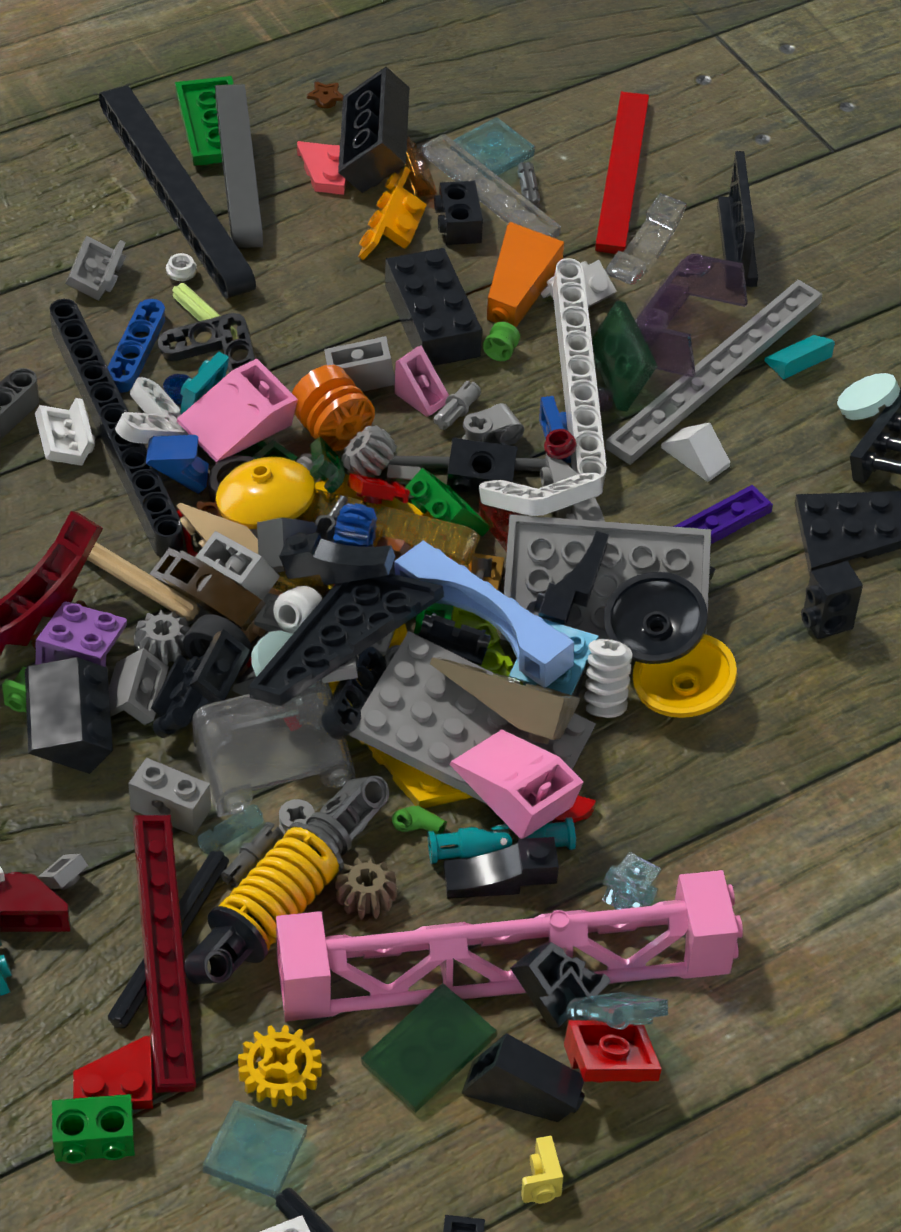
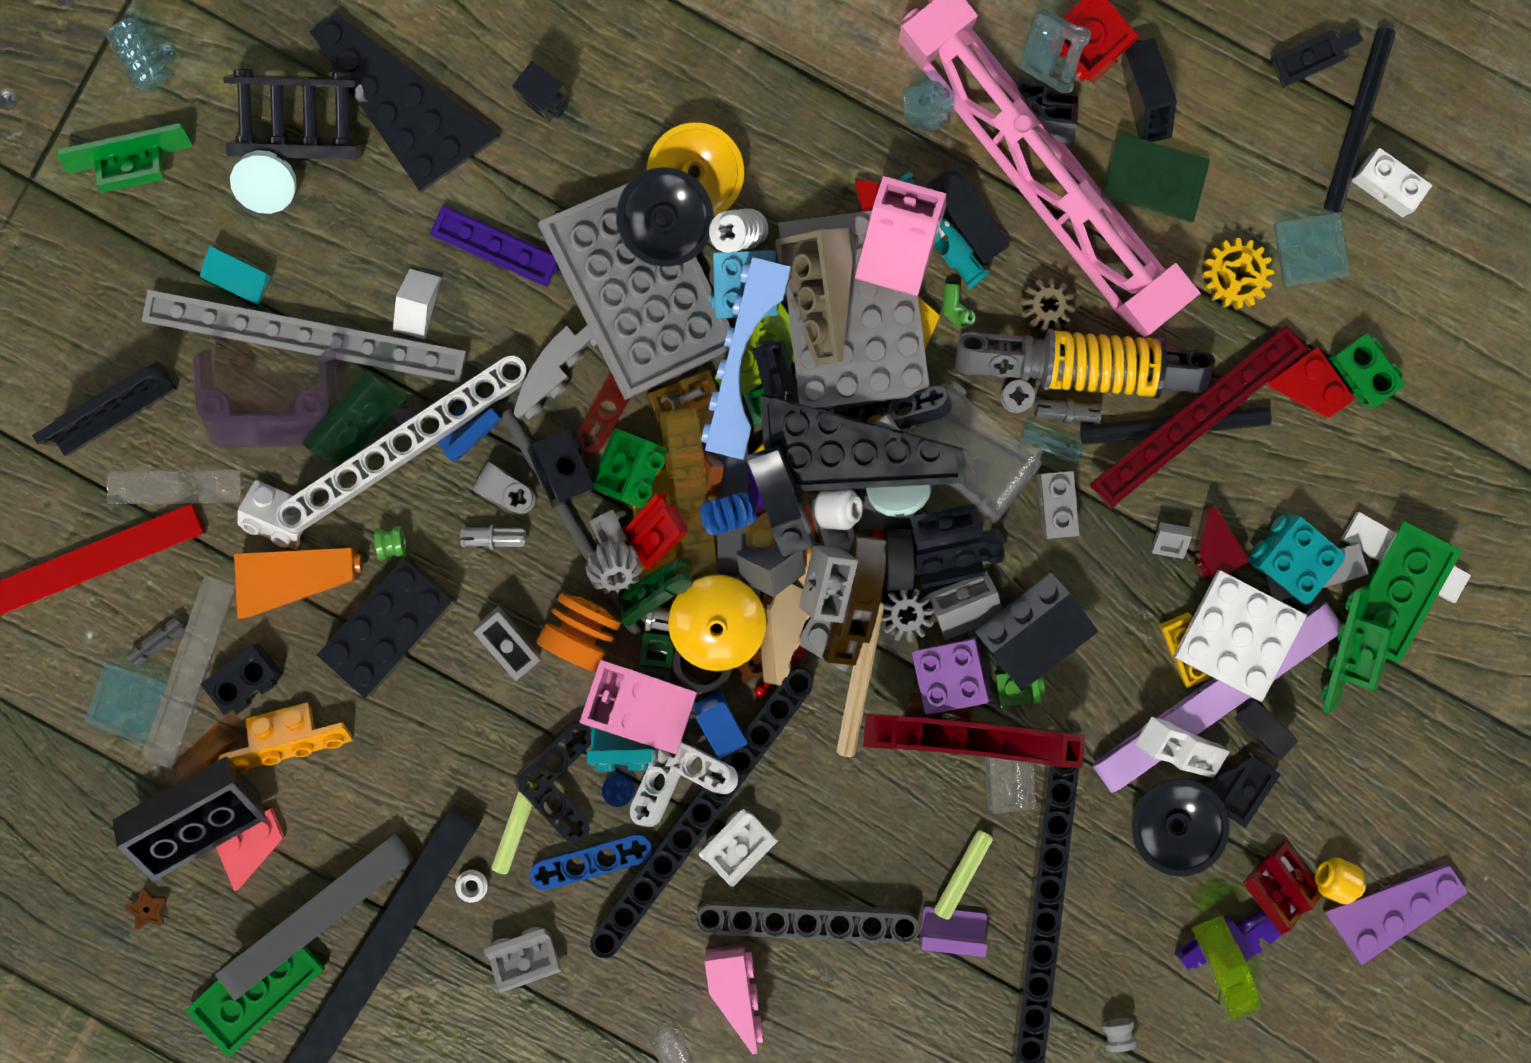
camera: 115 degrees left, 40 degrees up
dark grey hand [315,496,348,541] -> none
bright pink slope [395,346,449,417] -> none
white beam [479,473,603,516] -> none
light yellow bracket [521,1135,563,1204] -> none
black slope [534,531,609,626] -> none
dark red plate [544,429,577,459] -> none

